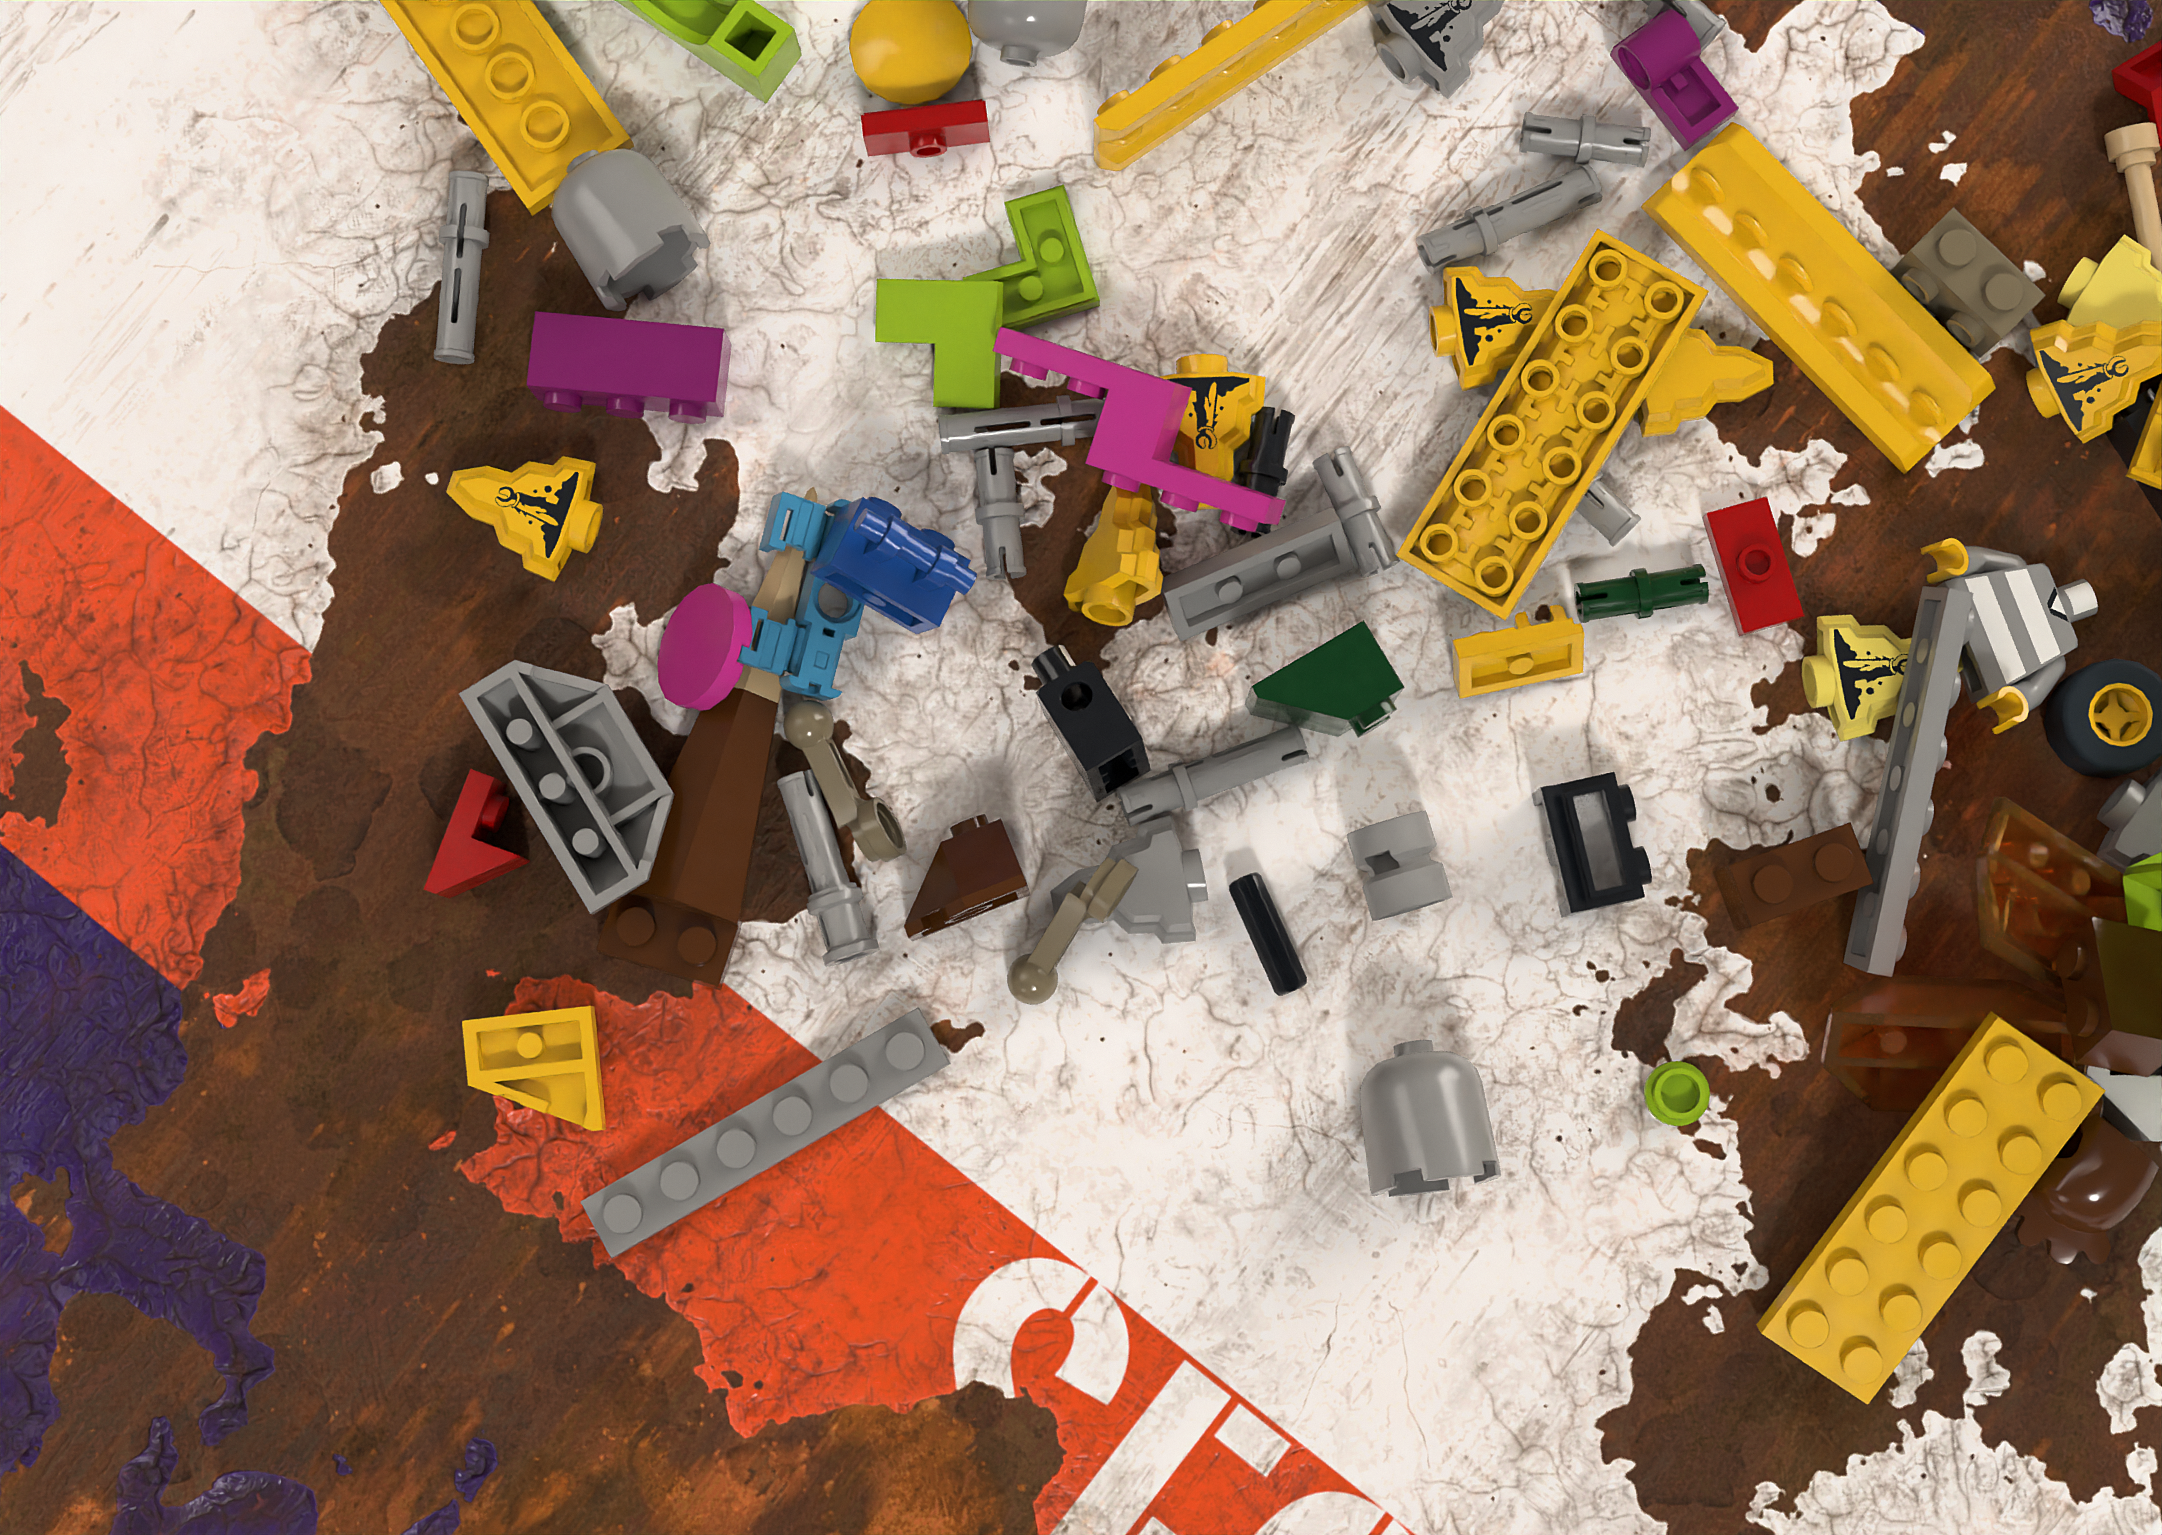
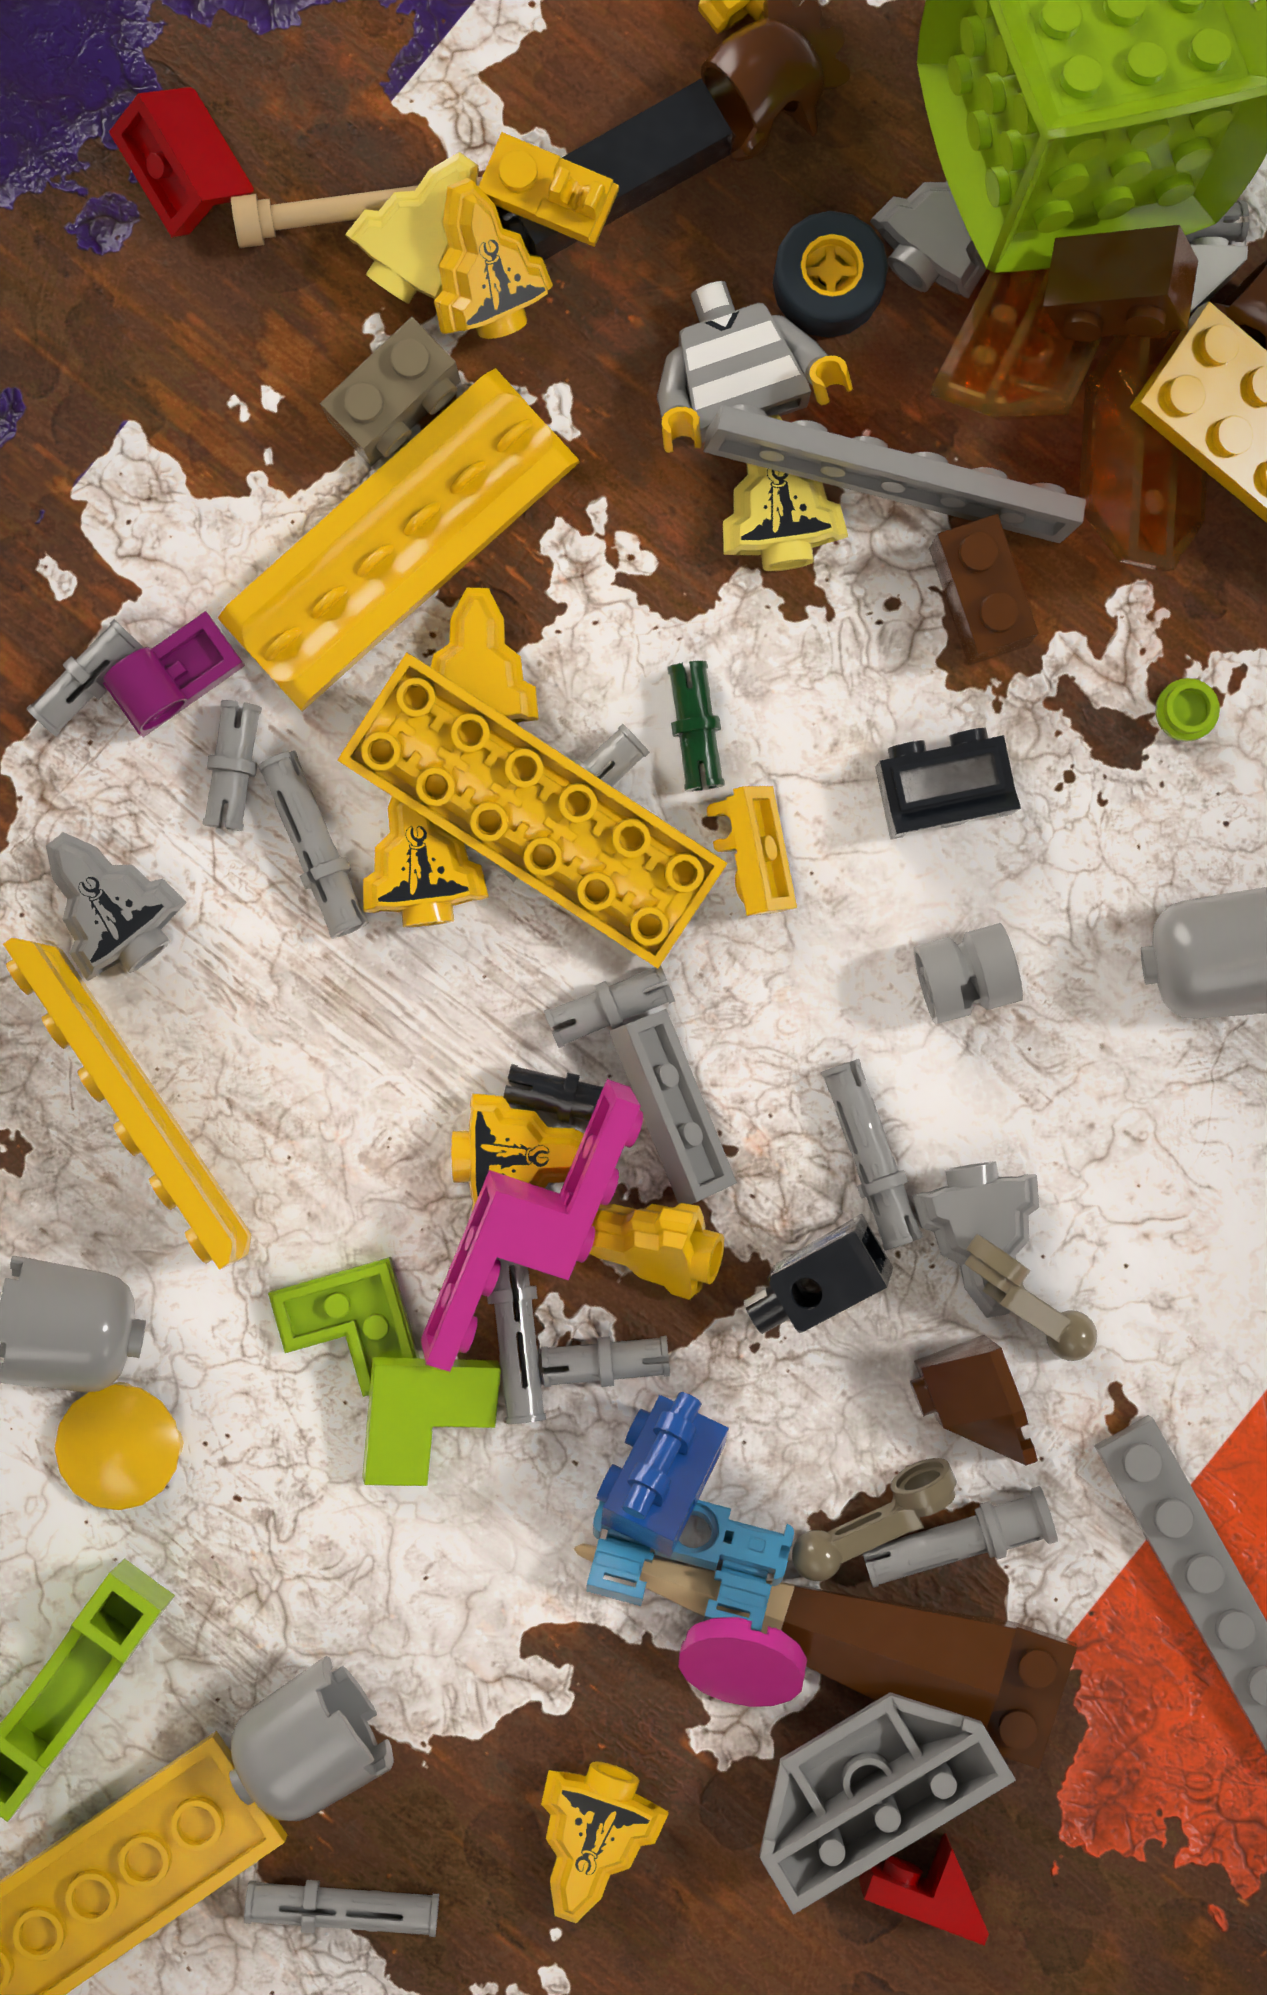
camera: 90 degrees left, 5 degrees up
yellow wing [462,1006,607,1131] -> none
magenta brick [527,311,732,424] -> none
red plate [861,99,990,158] -> none
black axle [1229,872,1307,996] -> none
dark green slope [1245,620,1405,738] -> none
red plate [1702,496,1804,637] -> none

